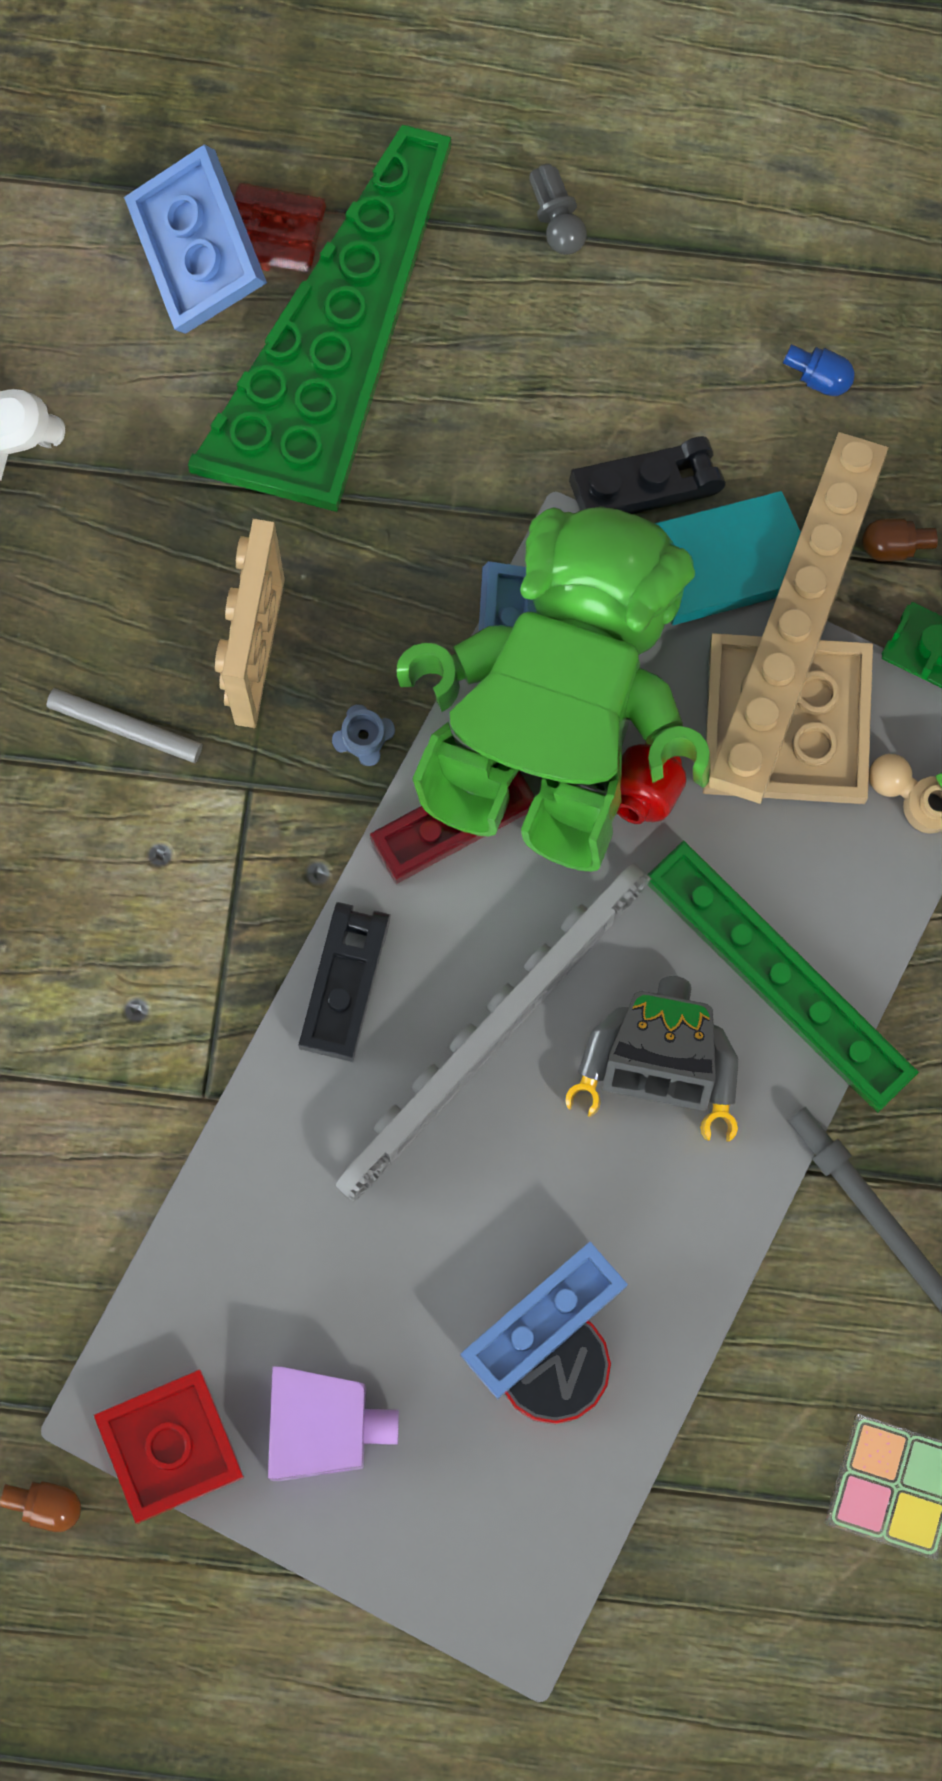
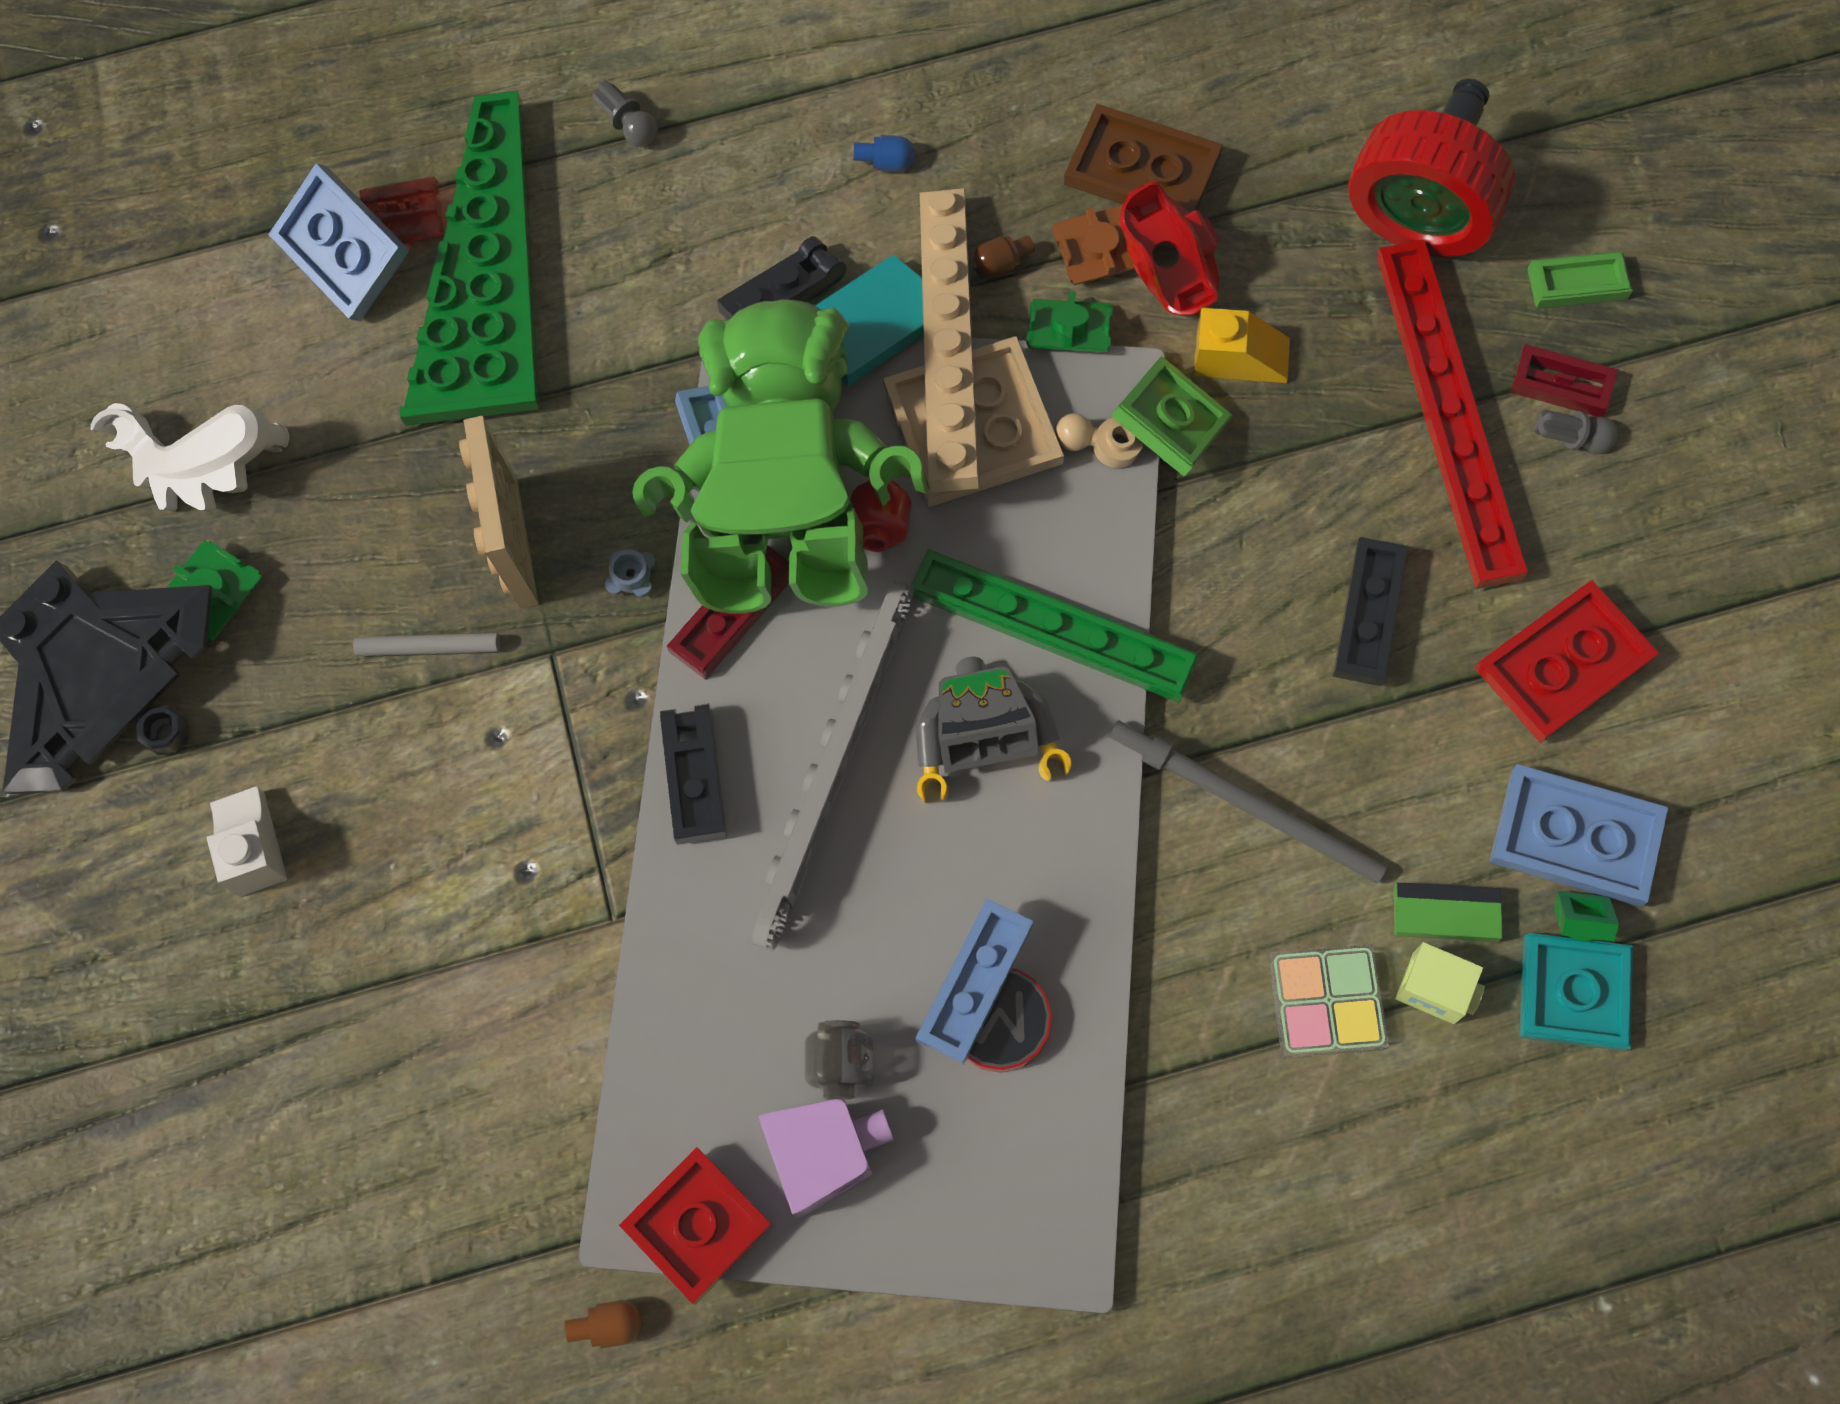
camera: 15 degrees left, 5 degrees down
none -> clear smoke head [805,1020,873,1100]

